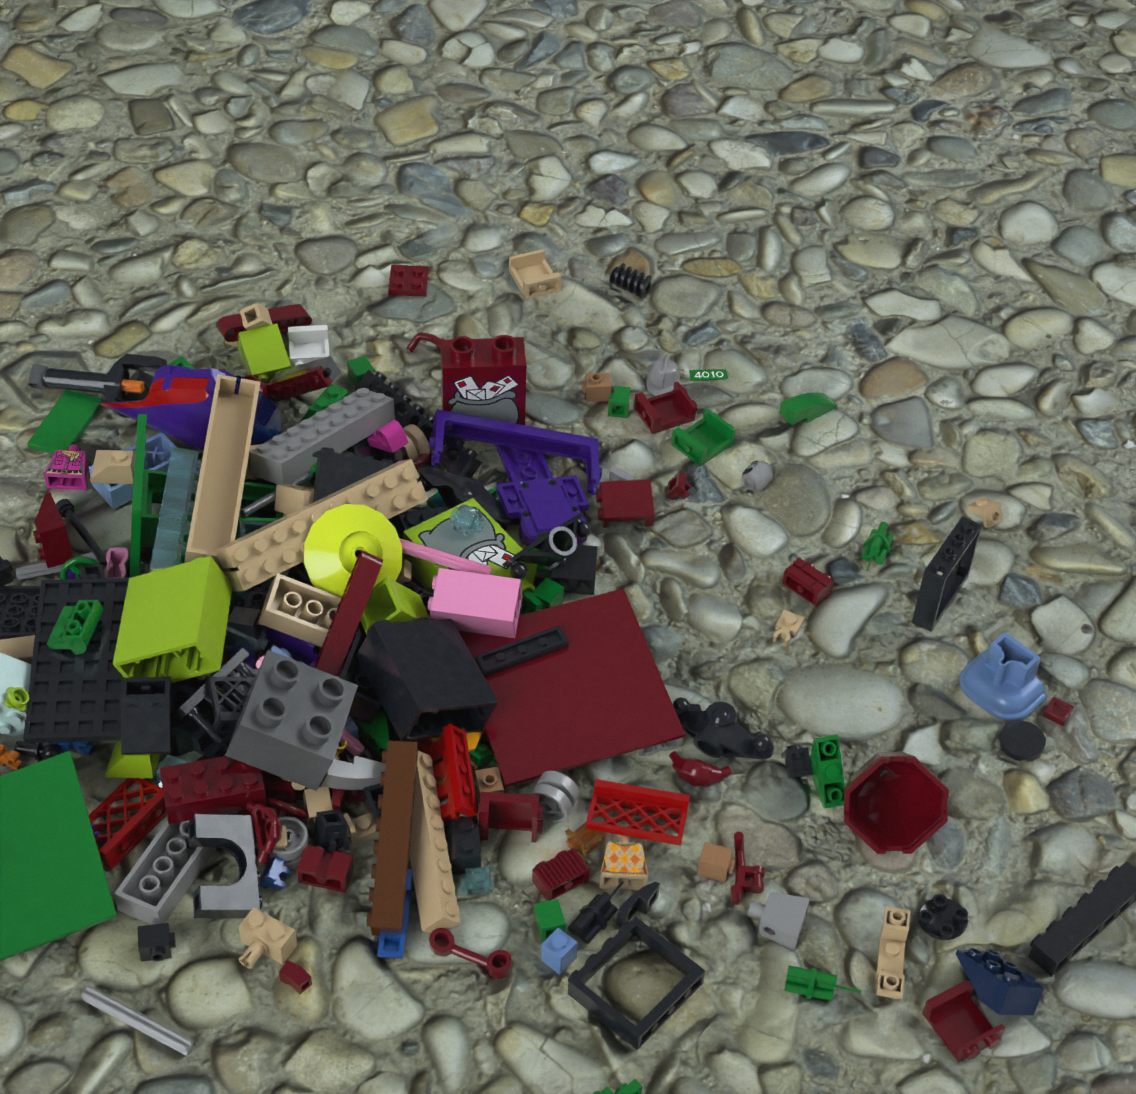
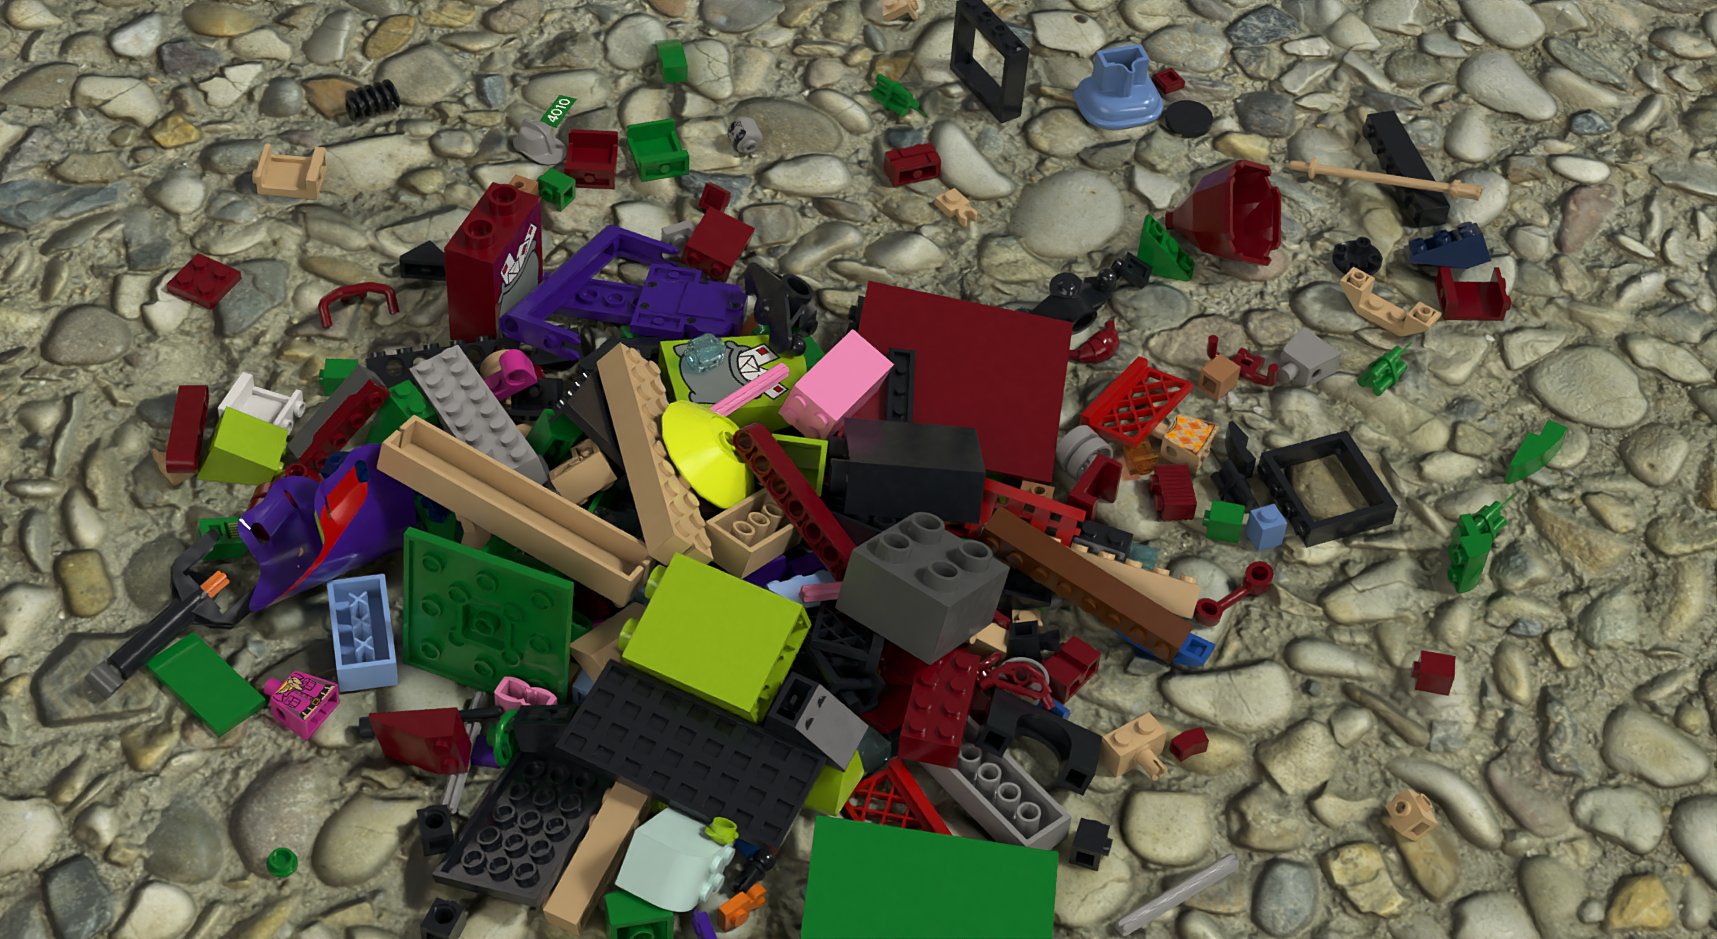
camera: 65 degrees left, 0 degrees up
green brick [47,600,103,655] -> none
tan slope [90,450,135,484] -> none
clear light blue brick [149,447,202,573] -> none
tan brick [240,303,273,330] -> none
none -> tan bar [1288,157,1483,201]

